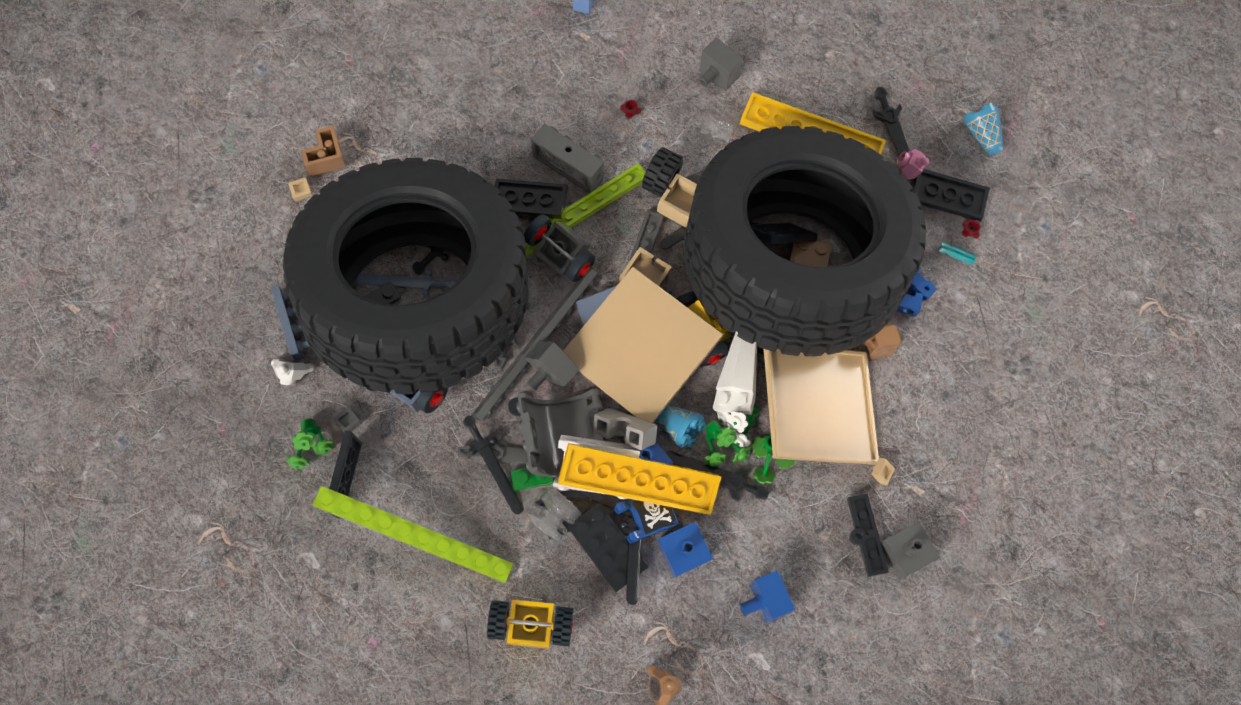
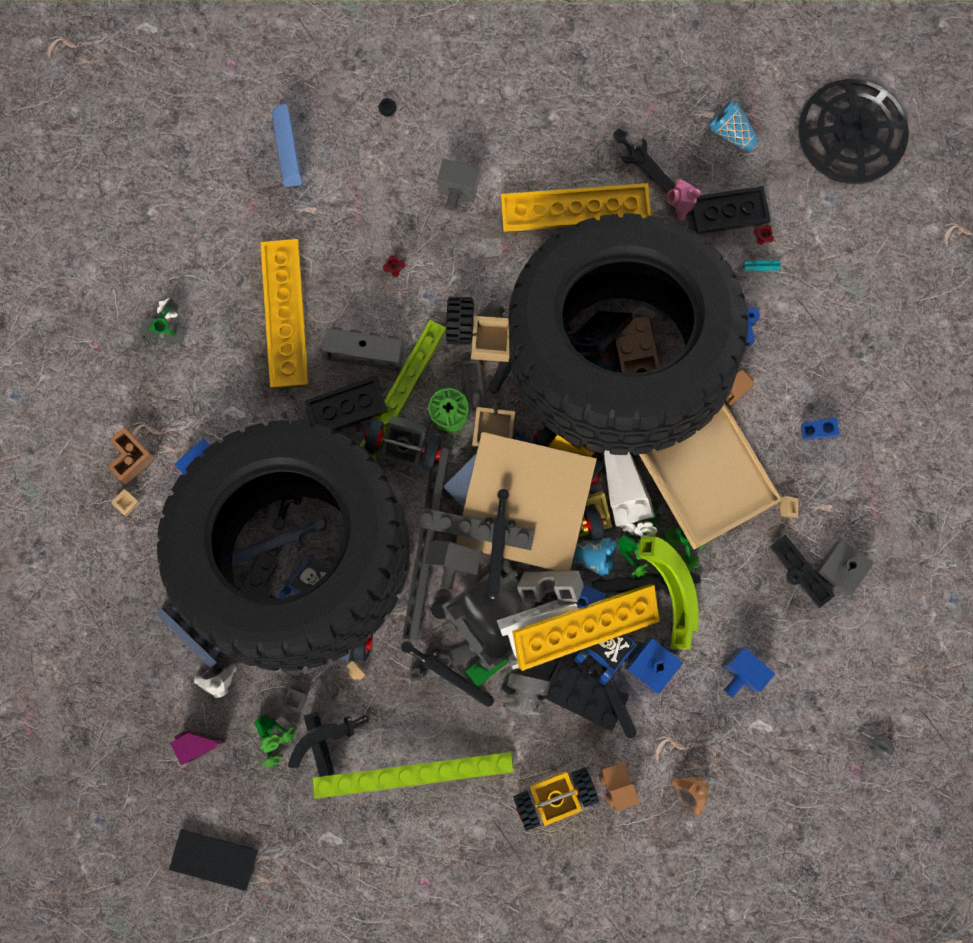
camera: 25 degrees left, 10 degrees up
none -> dark grey plant [139,297,185,345]
none -> black tile [169,829,258,891]
none -> magenta slope [170,730,225,765]
none -> yellow plate [260,239,309,389]
none -> black sword [288,715,369,768]
none -> tan plate [347,661,367,681]
none -> dark grey plate [416,507,535,550]
none -> bright green wheel [428,388,469,434]
none -> black sword [485,489,516,599]
none -> plate [578,491,612,540]
none -> medium nougat brick [598,761,640,811]
none -> lime arch [638,536,699,650]
none -> black dish [798,79,909,184]
none -> blue leg [801,418,839,440]

